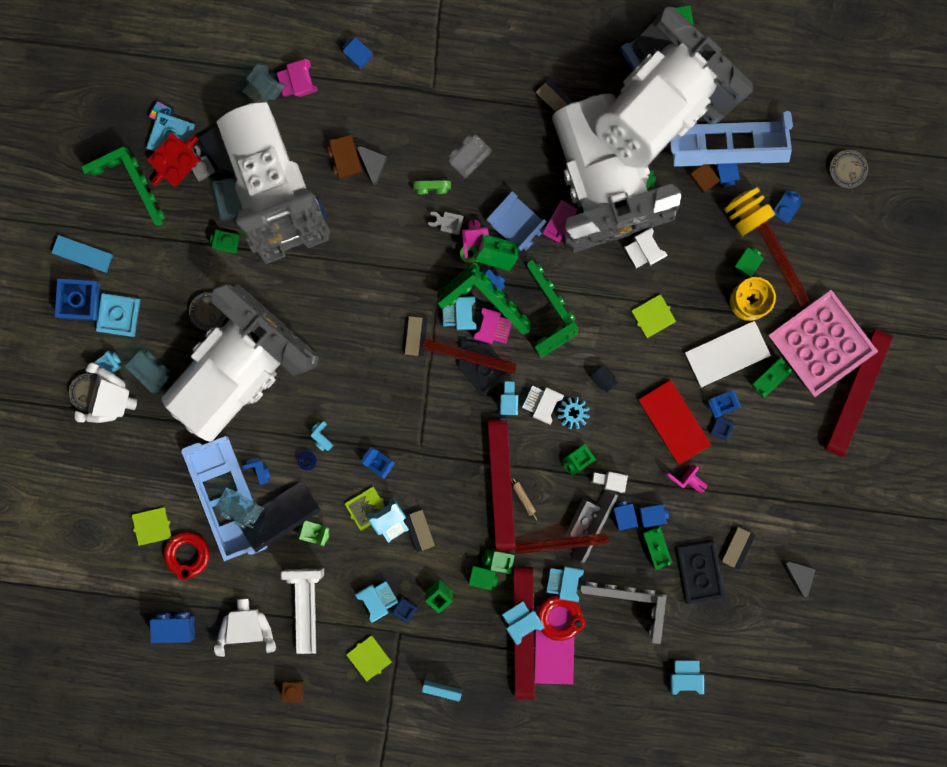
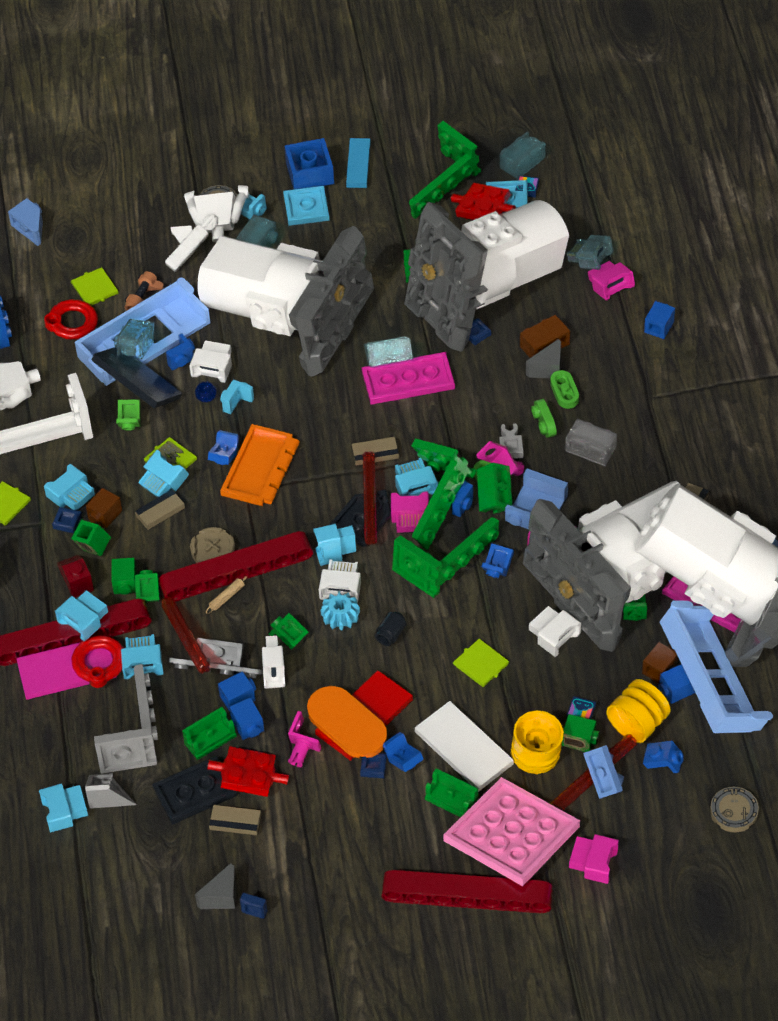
camera: 80 degrees right, 35 degrees down
none -> medium blue slope [8,198,43,246]
none -> dark red slope [57,555,94,598]
none -> light grey slope [85,773,137,808]
none -> reddish brown brick [86,488,122,529]
none -> nougat piece [124,271,164,311]
none -> white piece [165,214,218,272]
none -> white piece [189,341,232,383]
none -> dark tan tile [190,527,235,563]
none -> red plate [207,746,289,797]
none -> orange hinge [220,424,300,506]
none -> dark blue tile [240,893,268,919]
none -> orange tile [307,686,387,758]
none -> dark pink tile [362,352,455,405]
none -> clear light blue hinge [364,336,413,367]
none -> blue bracket [481,543,514,578]
none -> clear light blue hinge [500,131,546,179]
none -> bright green plate [550,370,579,409]
none -> tile [567,696,596,719]
none -> dark pink piece [569,834,619,884]
none -> medium blue tile [583,745,624,799]

